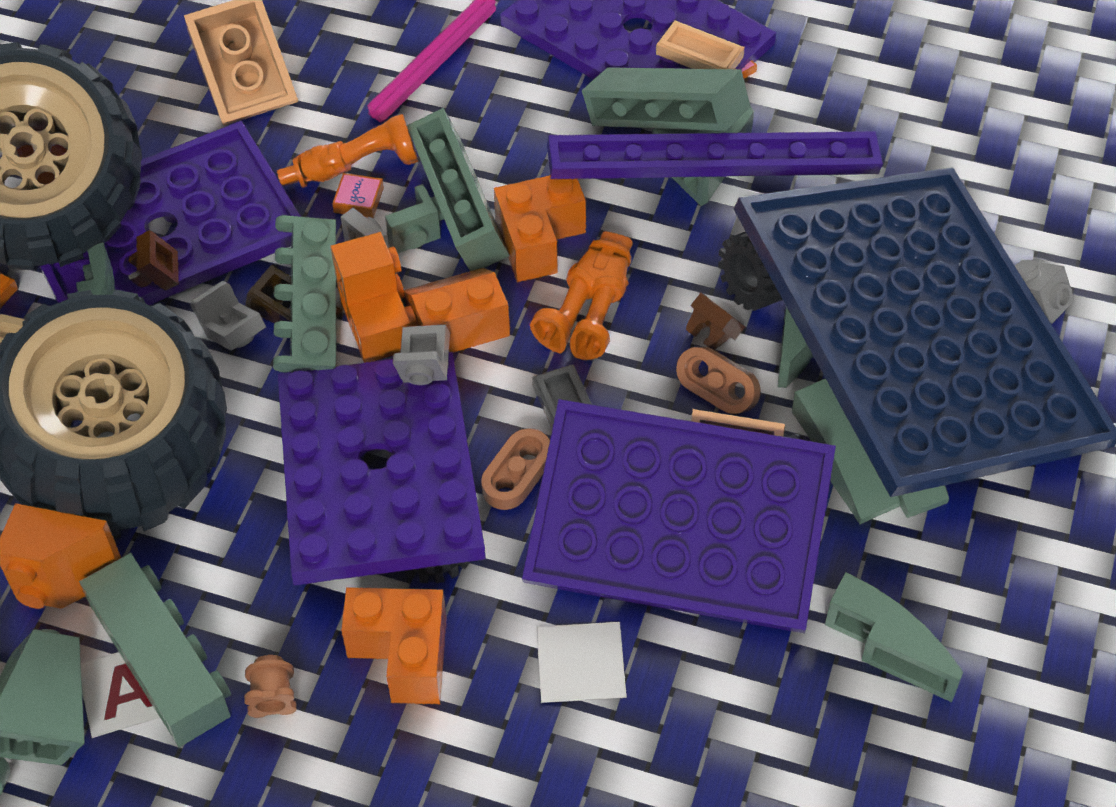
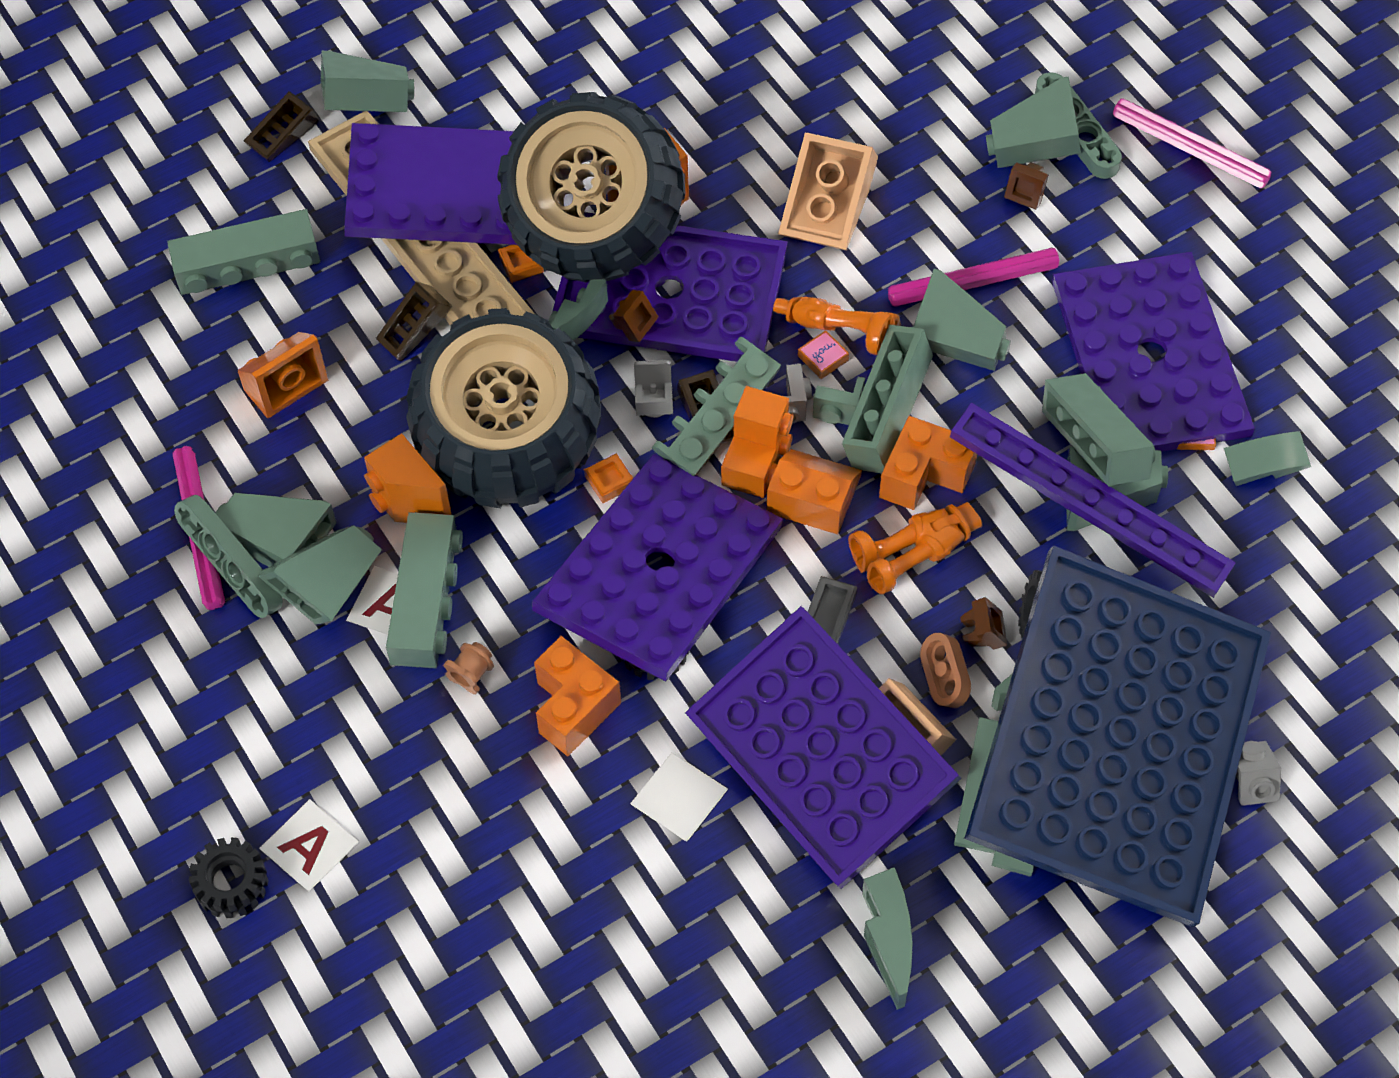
camera: 40 degrees right, 5 degrees up
light grey bracket [393,325,450,385] -> none
nougat plate [481,429,550,510] -> none
light nougat tile [656,21,745,69] -> none
none -> orange tile [584,453,633,503]
none -> sand green slope [913,269,1011,371]
none -> sand green slope [1224,431,1311,486]

